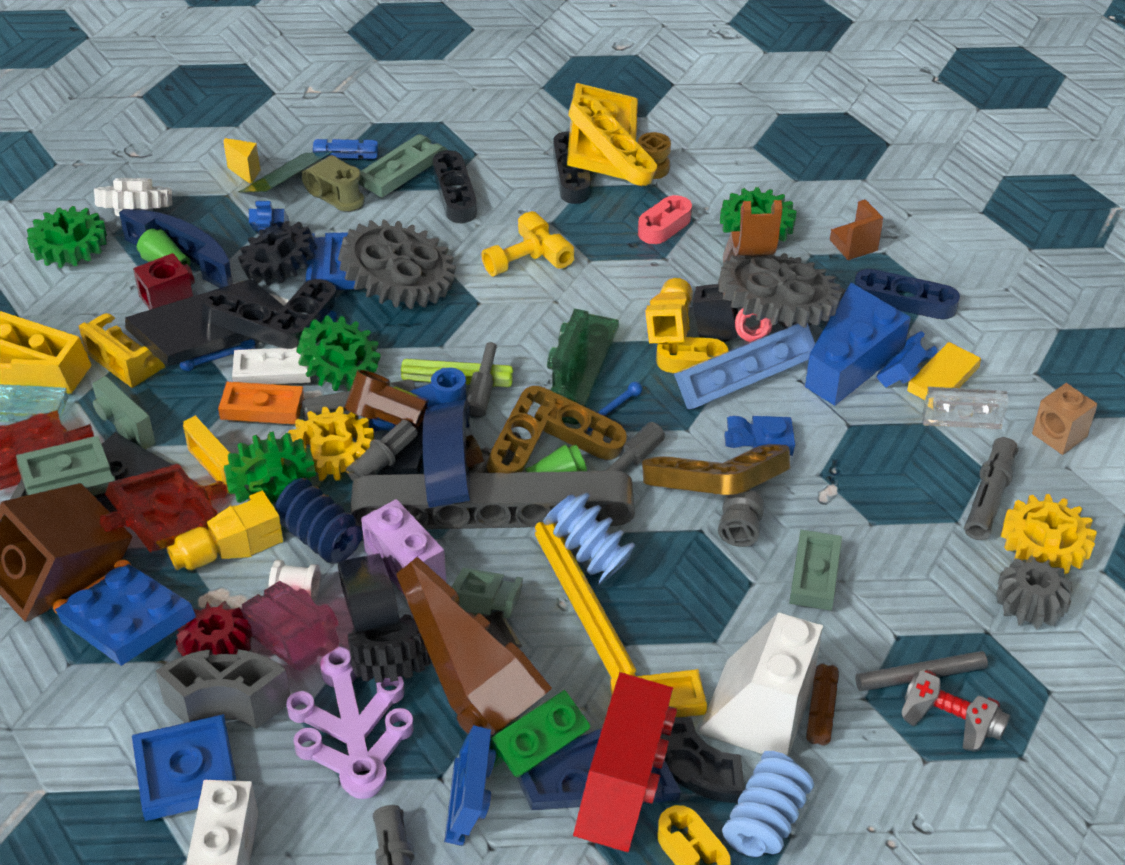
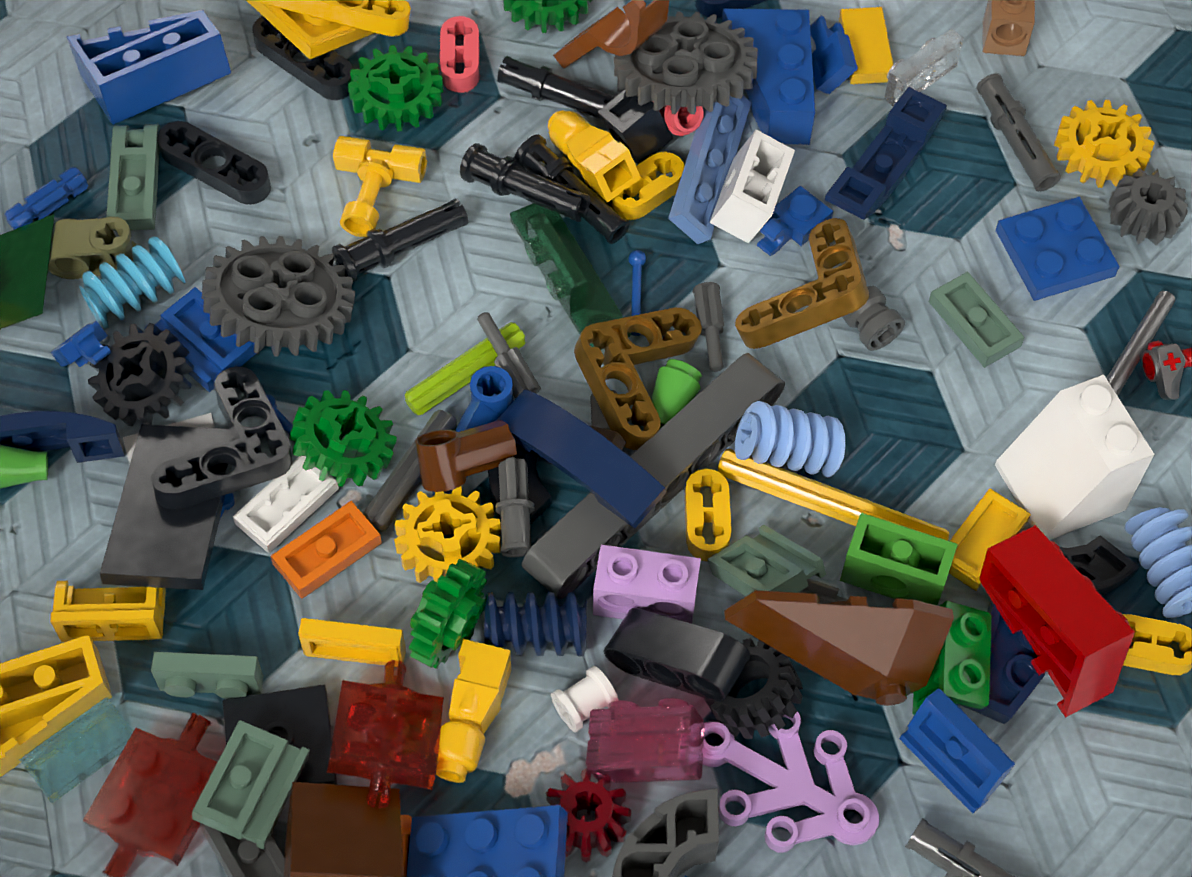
camera: 45 degrees left, 15 degrees up
dark red brick [133,253,195,310] -> none
none -> blue wedge [67,10,231,125]
none -> medium azure piece [79,236,186,329]
none -> black pin [332,198,468,282]
none -> green gear [348,45,443,132]
none -> black pin [460,143,591,222]
none -> black pin [497,56,616,119]
none -> black pin [514,134,630,244]
none -> yellow beam [684,469,732,562]
none -> white brick [709,130,795,243]
none -> dark blue slope [825,87,947,220]
none -> bright green brick [840,513,958,605]
none -> blue plate [995,197,1120,301]

